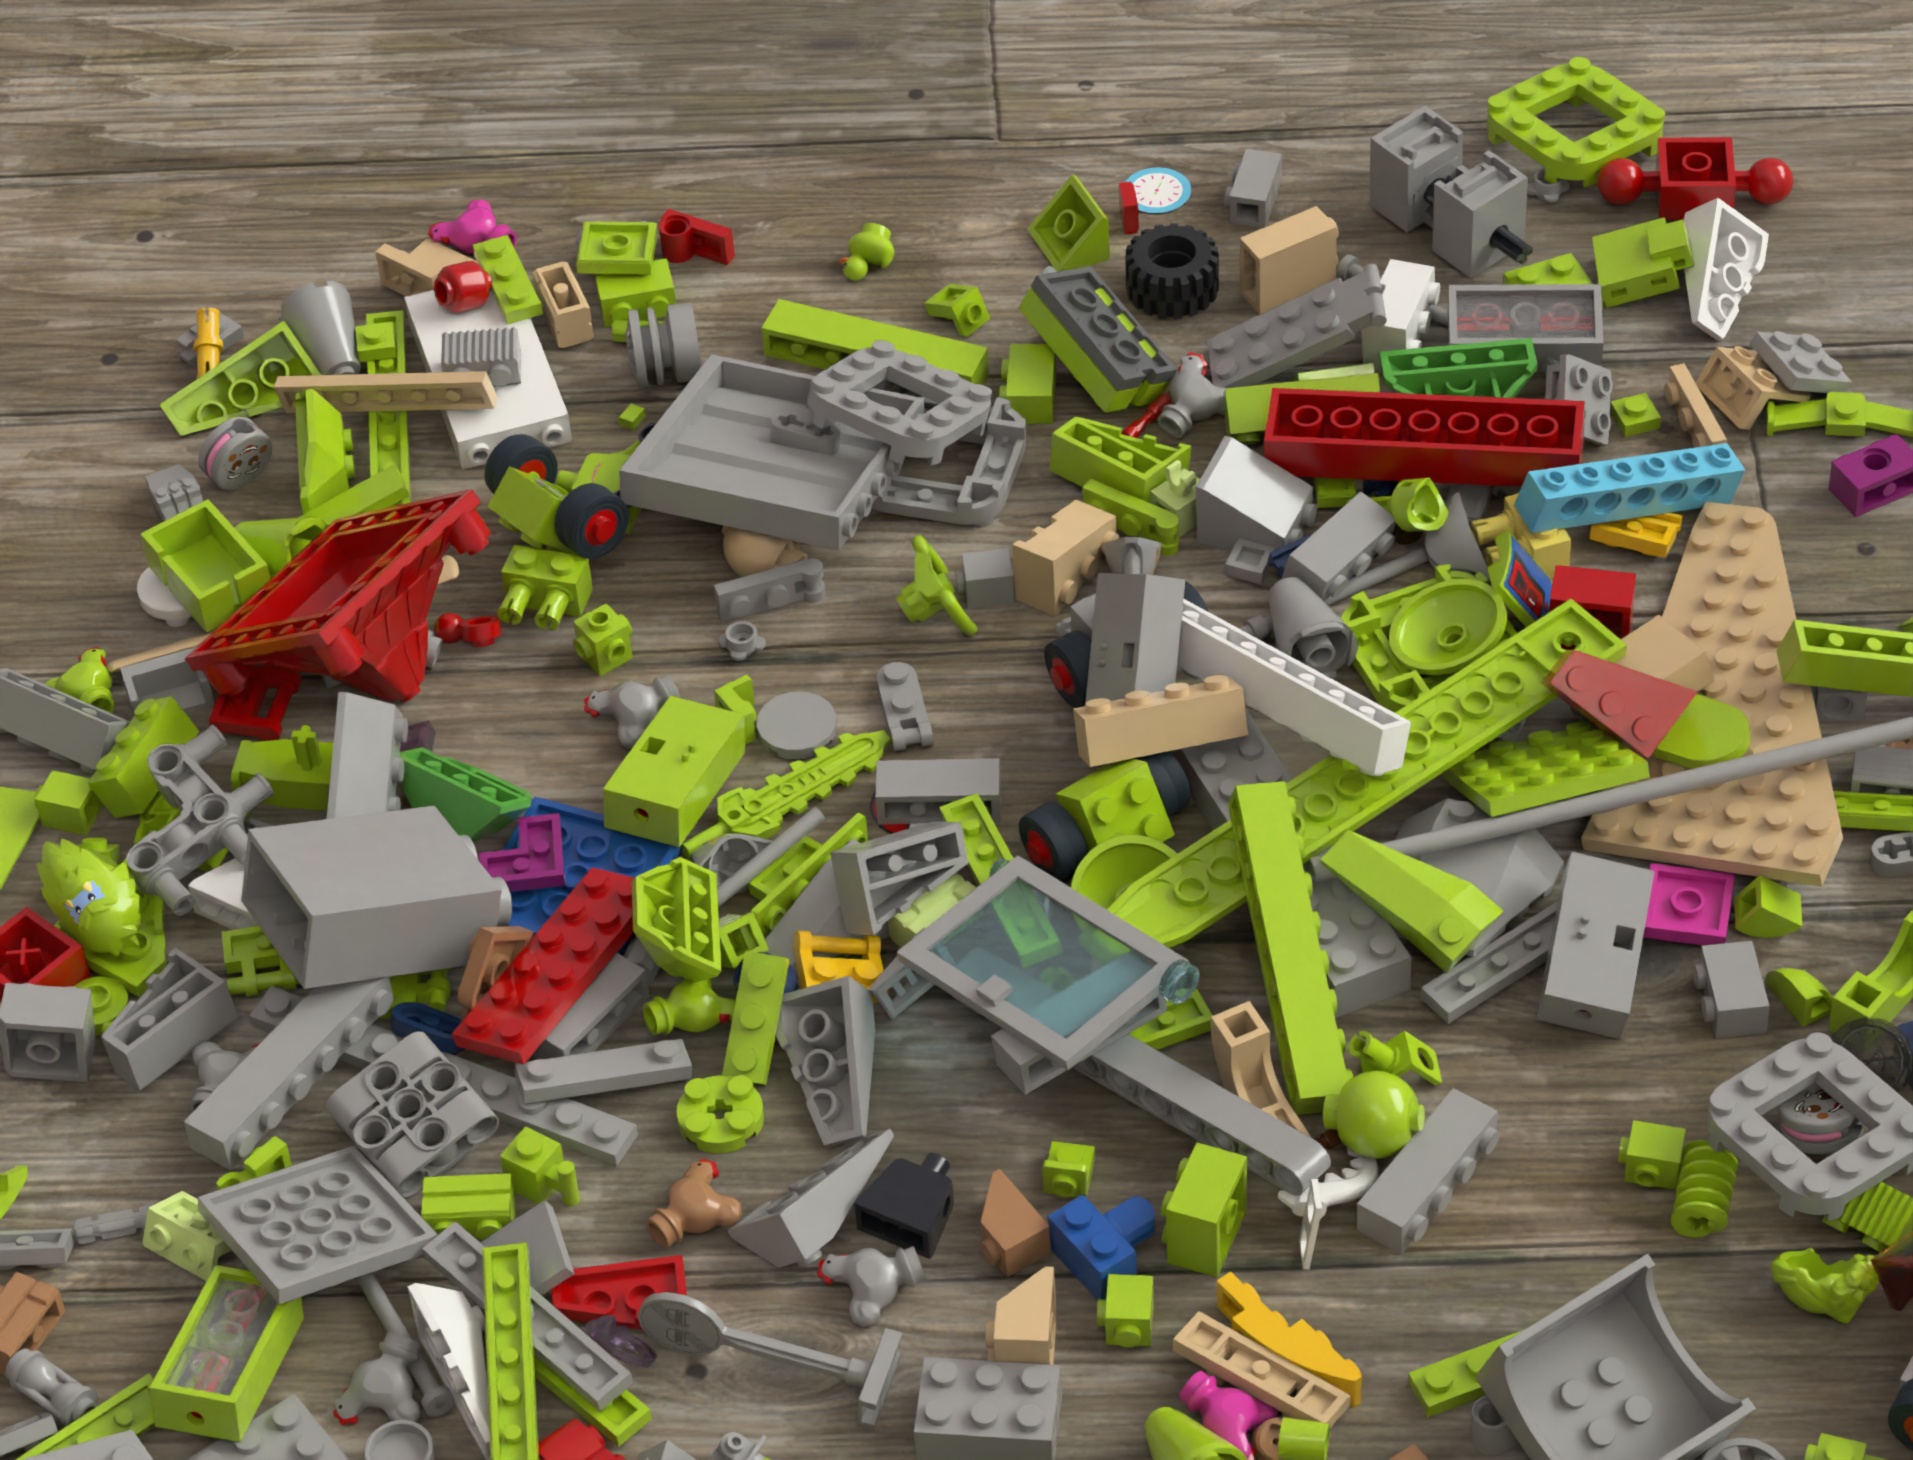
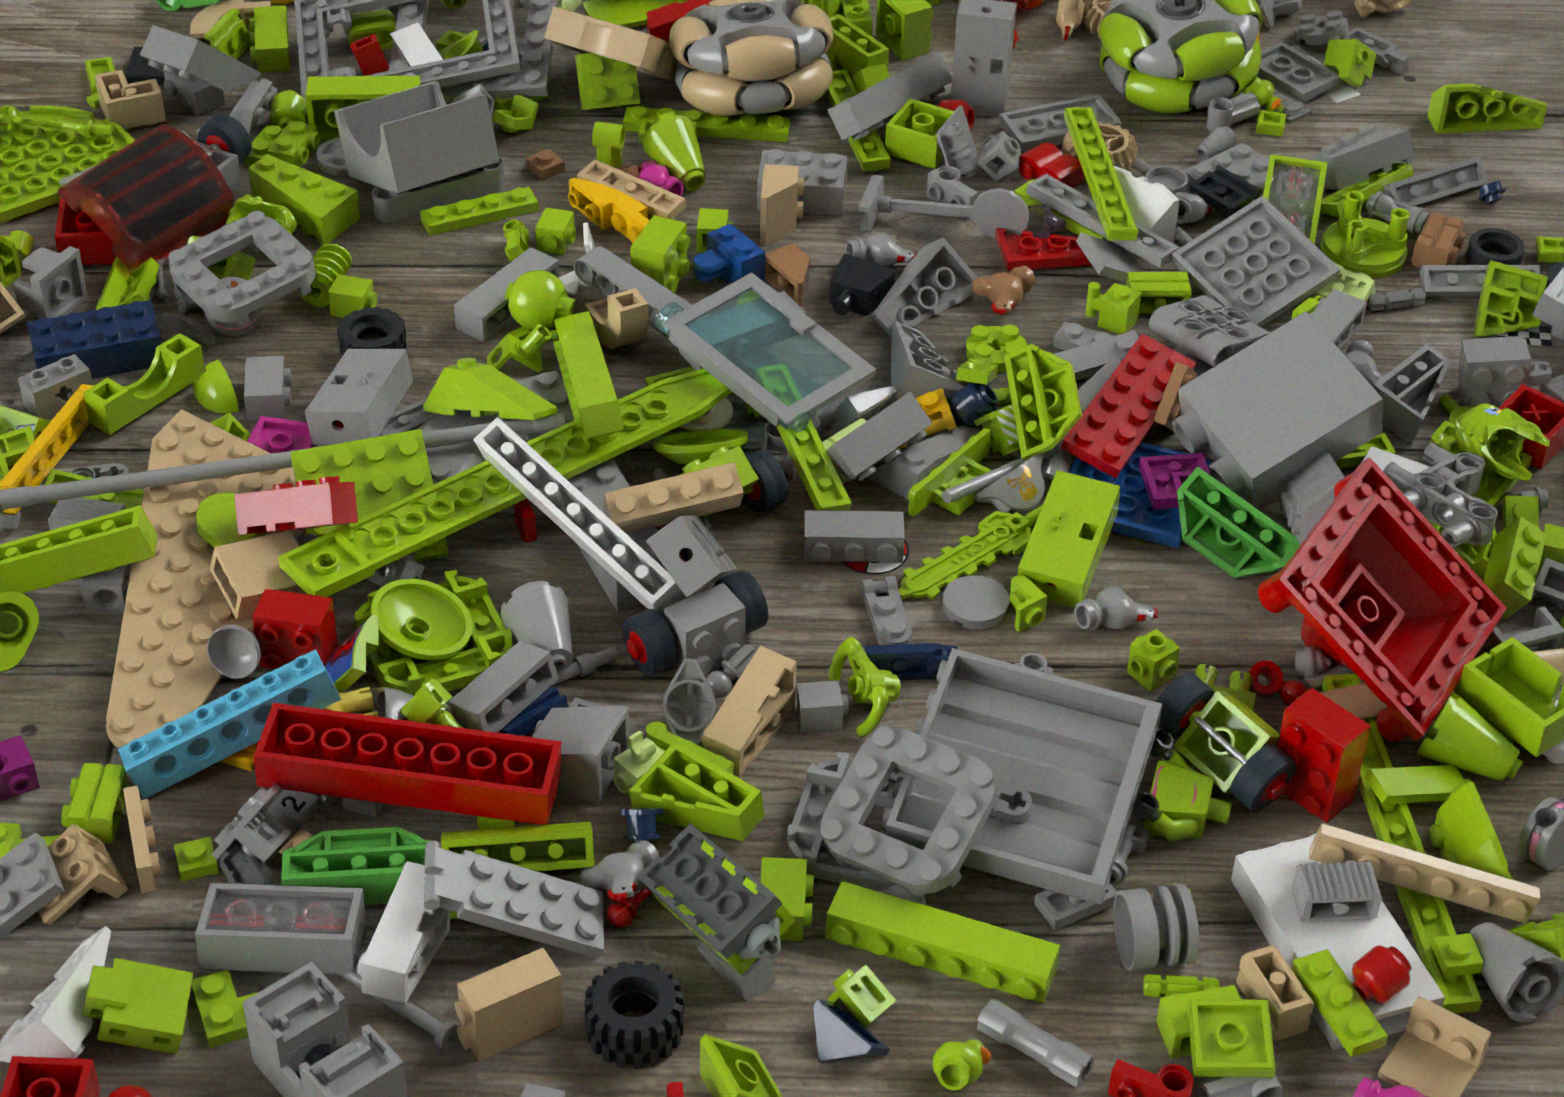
camera: 175 degrees right, 5 degrees down
none -> lime brick [61,763,130,844]
none -> light grey piece [206,625,261,678]
none -> lime wedge [249,154,360,245]
none -> black tyre [338,307,407,355]
none -> lime plate [503,219,530,262]
none -> lime brick [535,207,576,255]
none -> dark blue brick [620,808,663,845]
none -> slope [813,1000,890,1062]
none -> dark blue hinge [864,643,958,680]
none -> light grey plate [926,166,978,220]
none -> light grey axle [977,999,1095,1088]
none -> black plate [1190,165,1261,217]
none -> red brick [1277,688,1371,823]
none -> lime piece [1319,190,1410,279]

